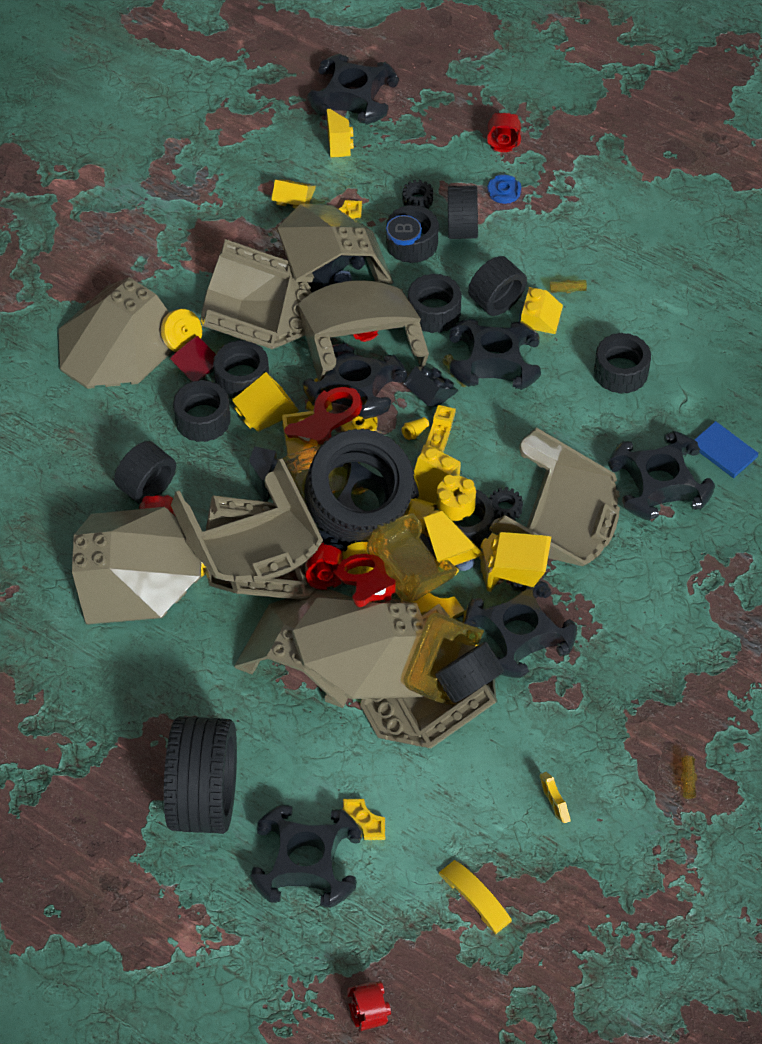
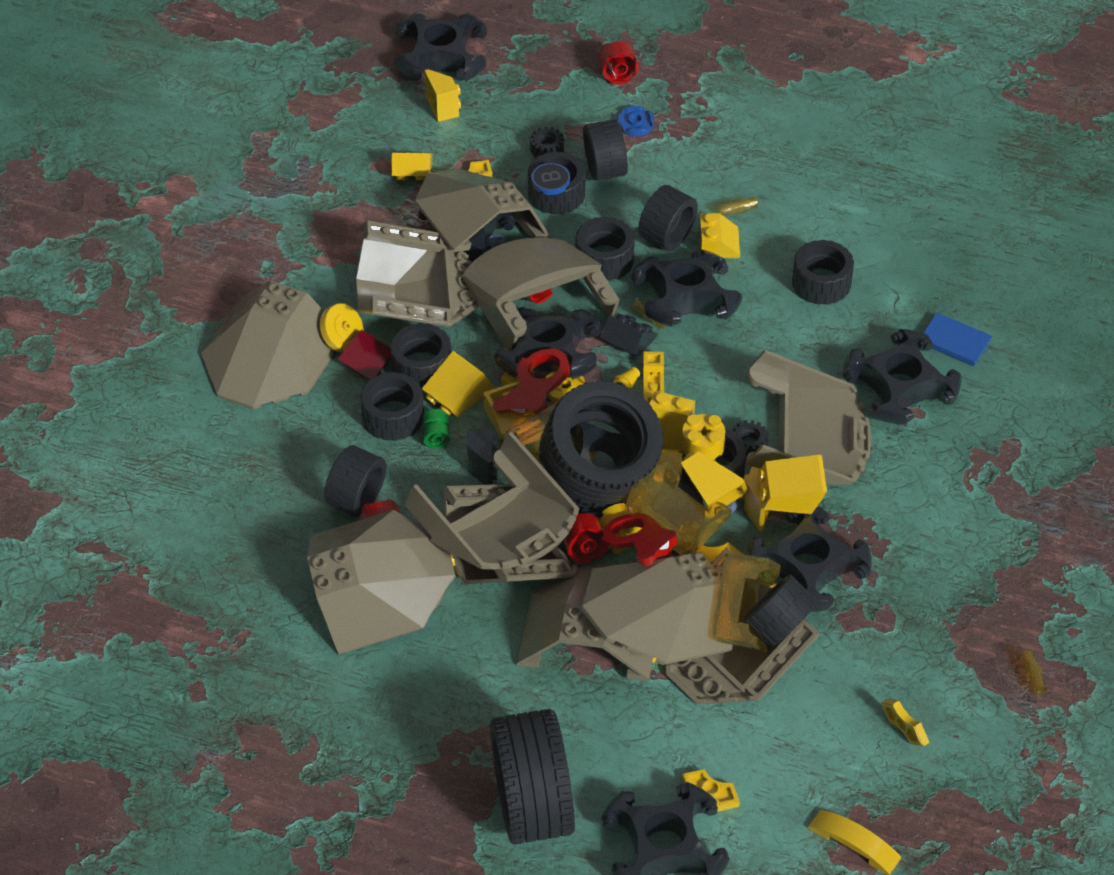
camera: 15 degrees left, 5 degrees down
none -> green wheel [422,409,451,449]

